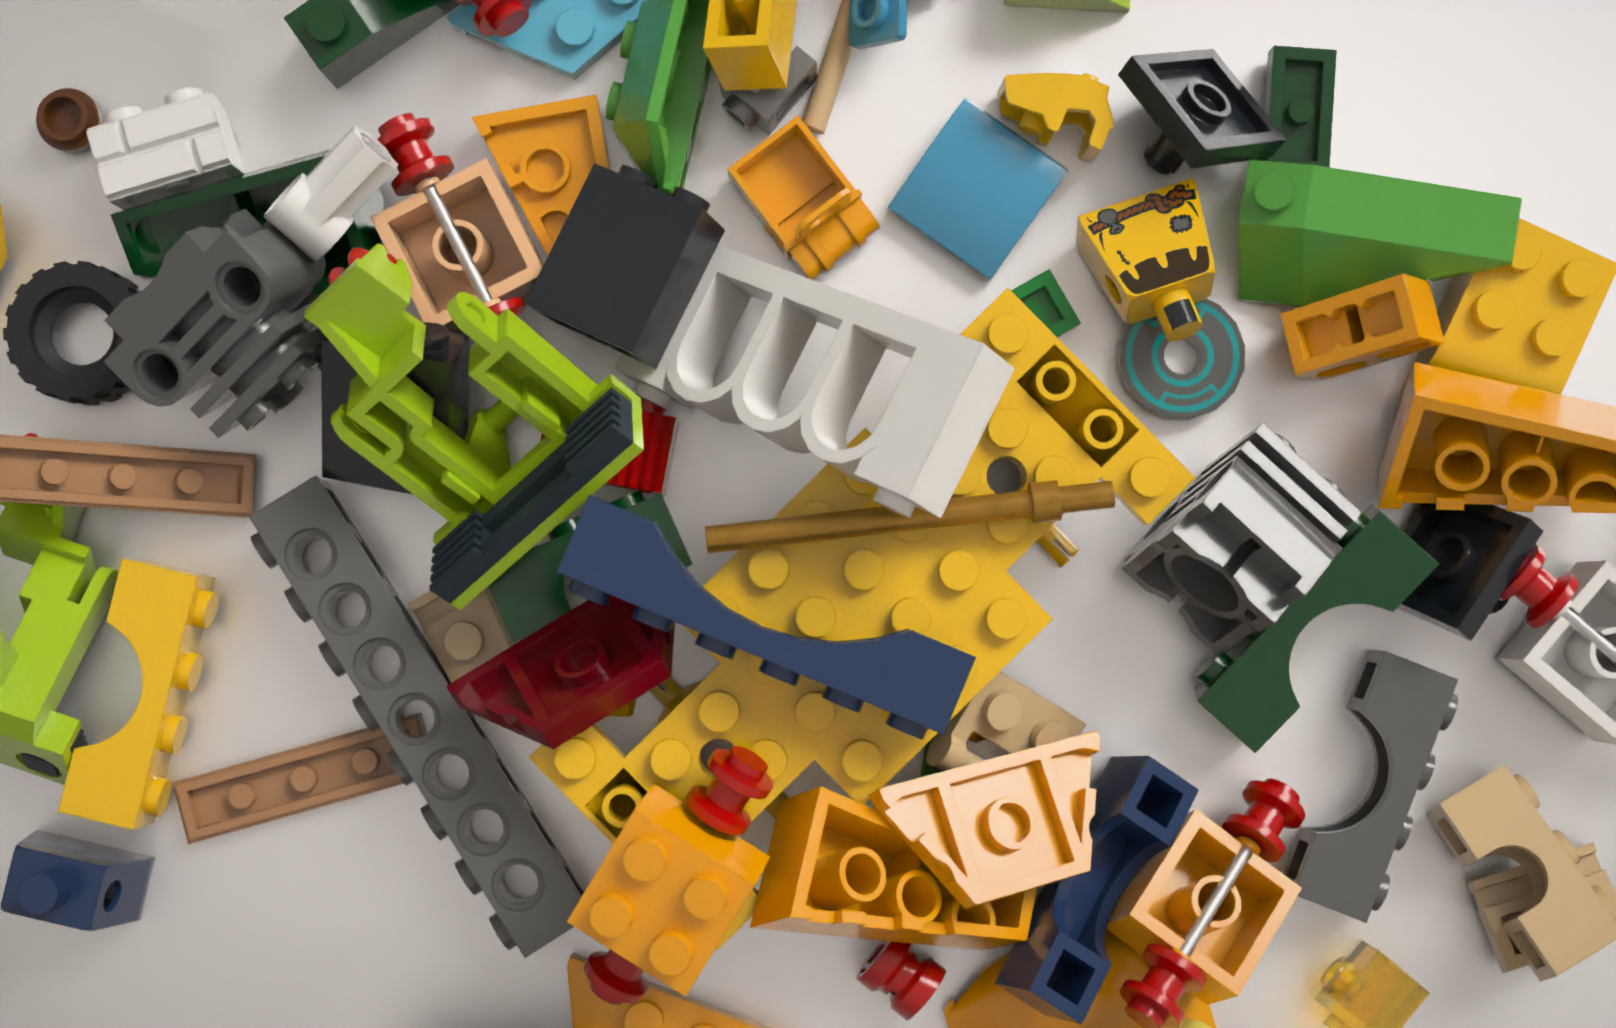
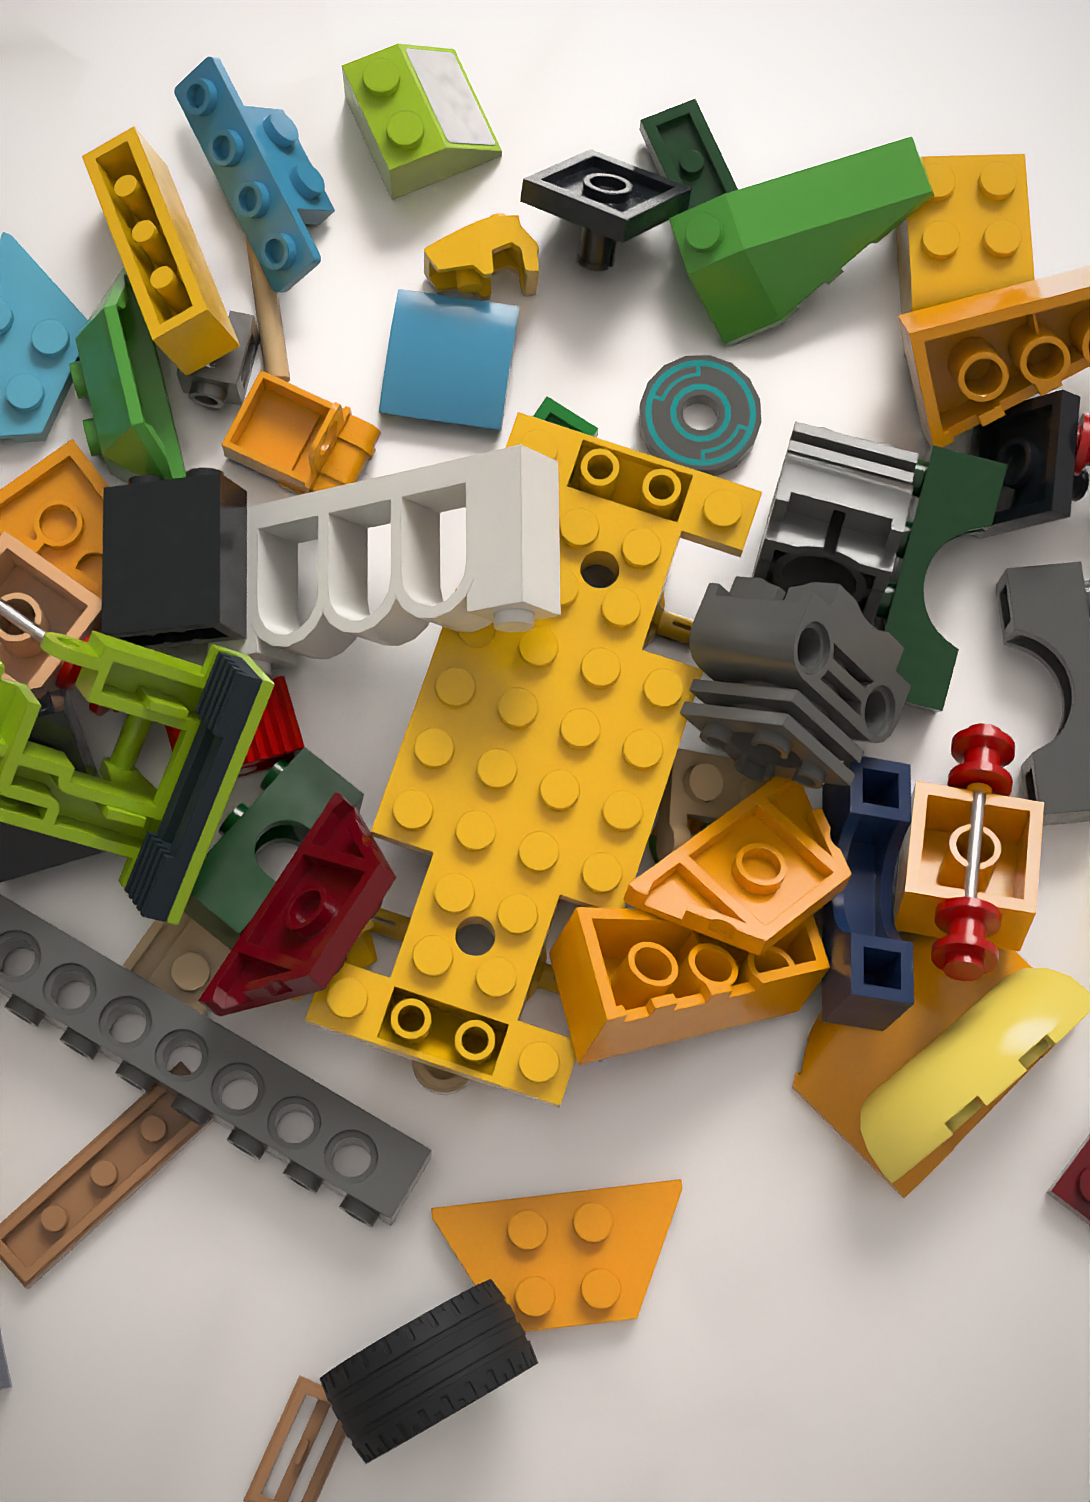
camera: 30 degrees left, 10 degrees down
dark blue arch [557,495,976,740] -> none
light orange brick [567,746,773,1005] -> none
pearl gold bar [705,480,1115,553] -> none
red wheel [856,941,946,1021] -> none
yellow torso [1076,178,1215,342] -> none
light orange brick [1280,273,1445,380] -> none
none -> dark grey piece [680,576,911,789]

